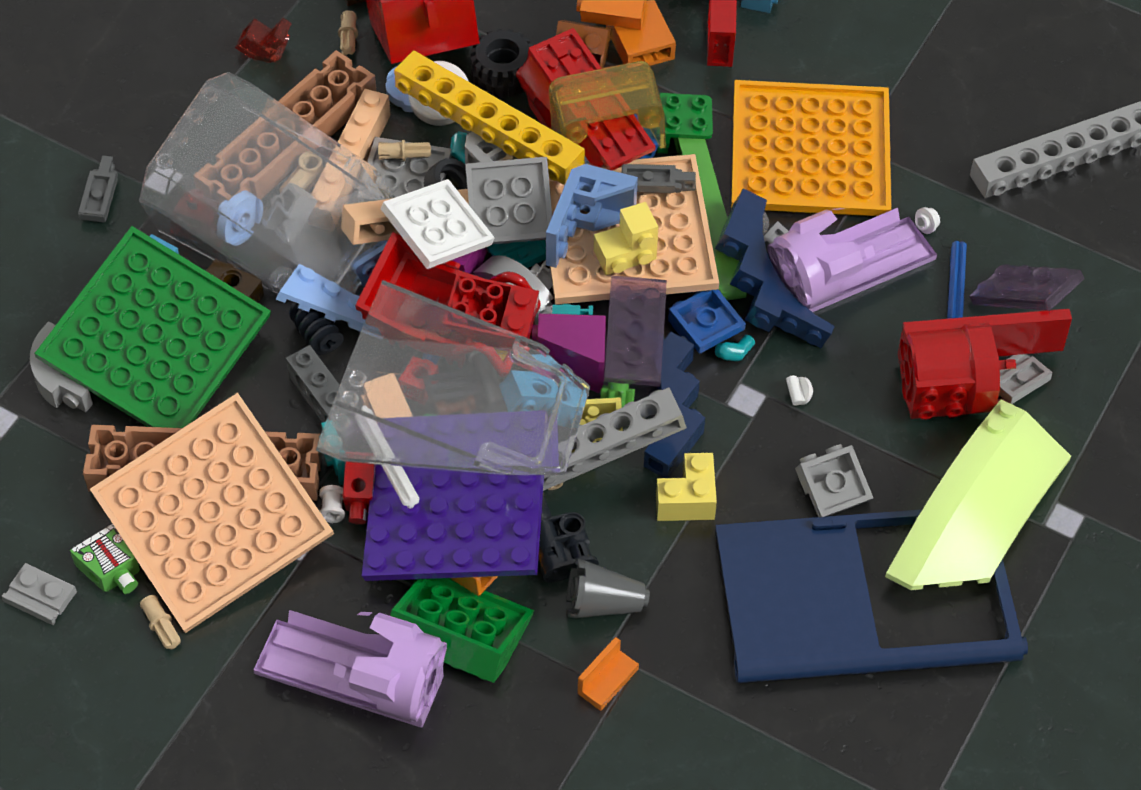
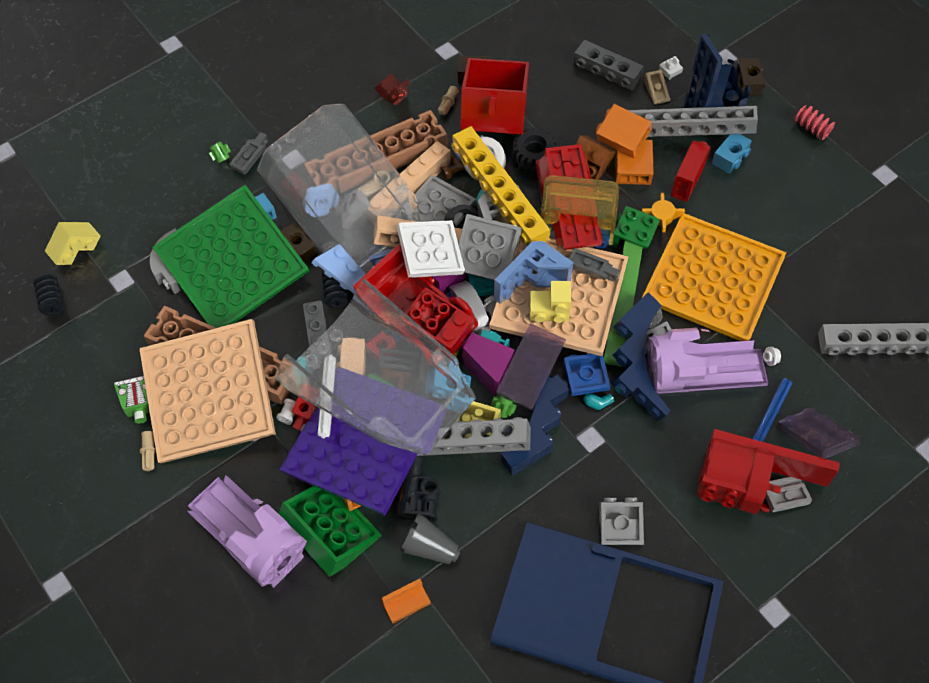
camera: 25 degrees right, 5 degrees up
light grey plate [2,563,77,625] -> none
tan axle [378,140,431,161] -> none
light yellow brick [656,453,717,521] -> none
white plate [786,376,813,405] -> none
yellowish green slope [885,400,1071,590] -> none
none -> bright green gear [208,141,231,163]
none -> reddish brown piece [441,154,466,180]
none -> light orange piece [642,193,685,232]

